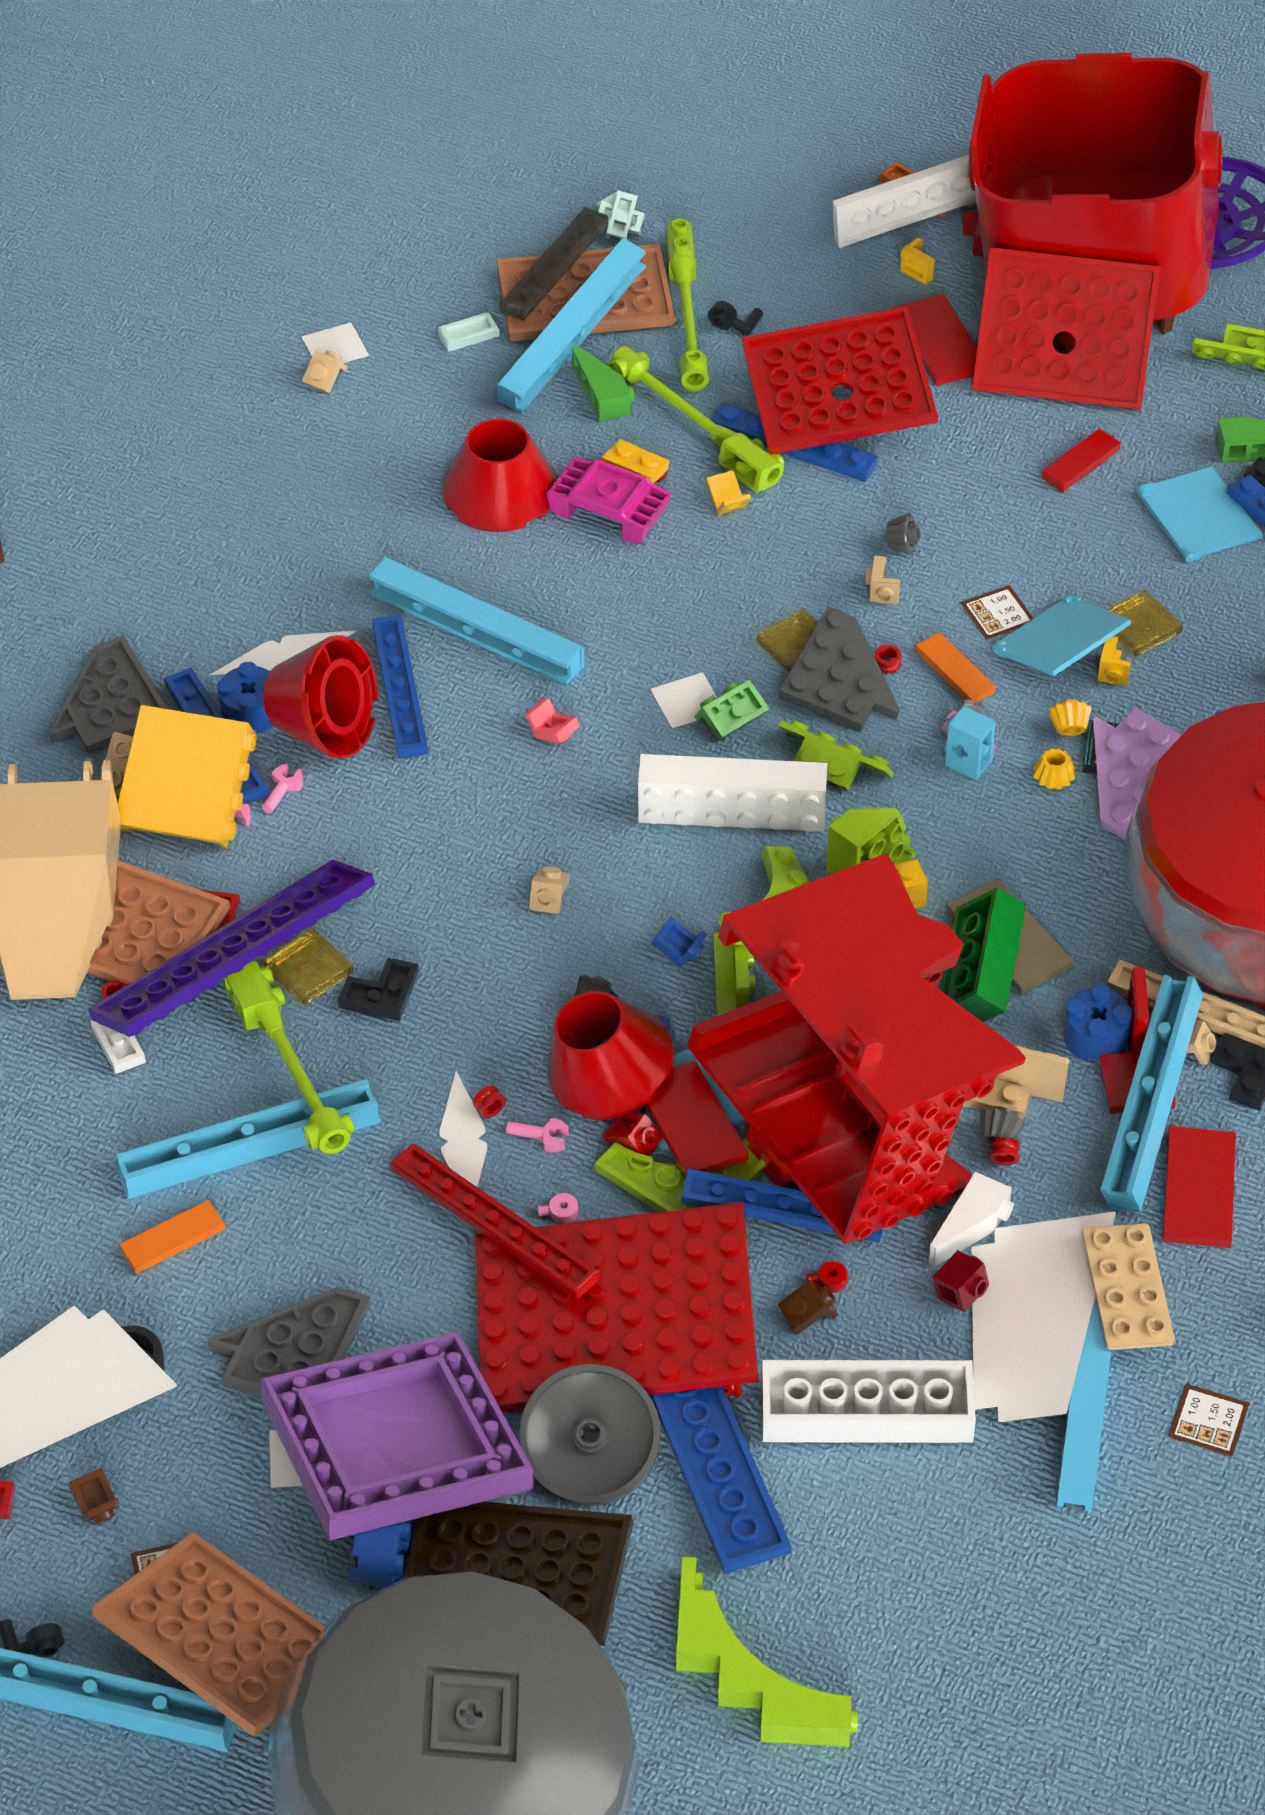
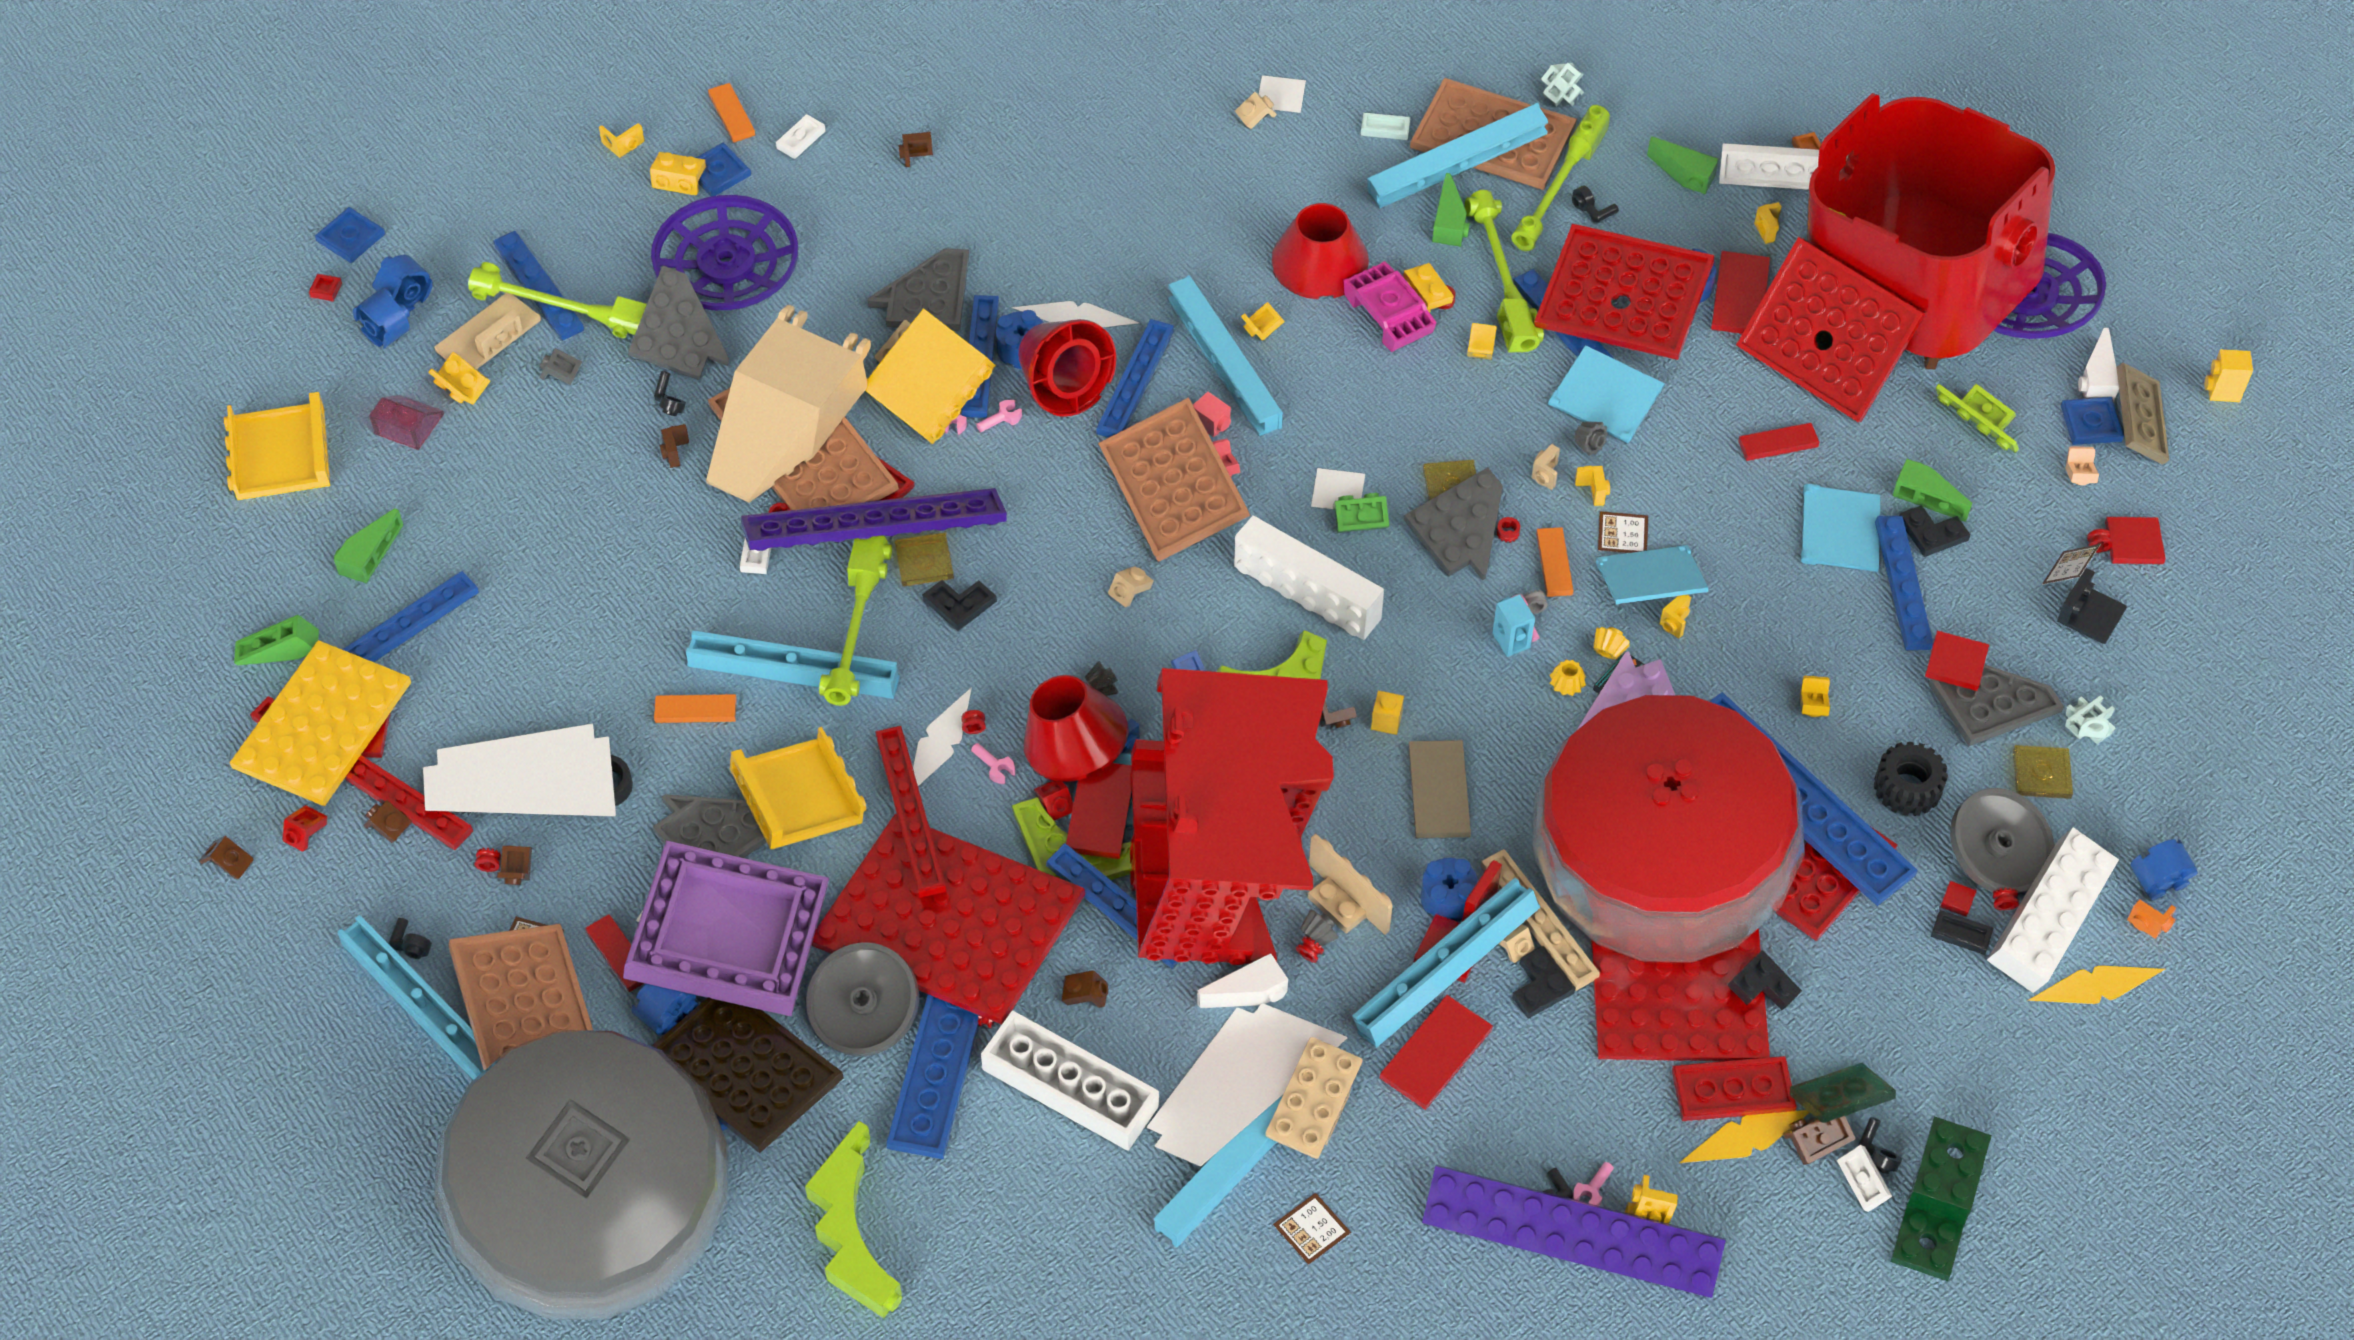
camera: 30 degrees right, 5 degrees up
clear smoke plate [499,207,608,321] -> none
bright pink piece [538,1193,580,1224] -> none
lime bracket [778,720,894,790] -> none
red piece [806,1261,849,1293] -> none
lime wedge [826,808,917,876] -> none
dark red brick [932,1250,989,1312] -> none
green slope [939,887,1026,1022] -> none
clear yellow tile [1108,590,1183,657] -> none
none -> red bush [475,848,501,872]
none -> red tile [585,914,645,992]
none -> yellow panel [730,727,866,849]
none -> nougat plate [1098,397,1251,562]
none -> coral brick [1193,392,1231,437]
none -> yellow bracket [1241,302,1285,341]
none -> medium azure piece [1548,345,1665,443]
none -> yellow bracket [1575,465,1610,506]
none -> bright green slope [1647,136,1719,194]

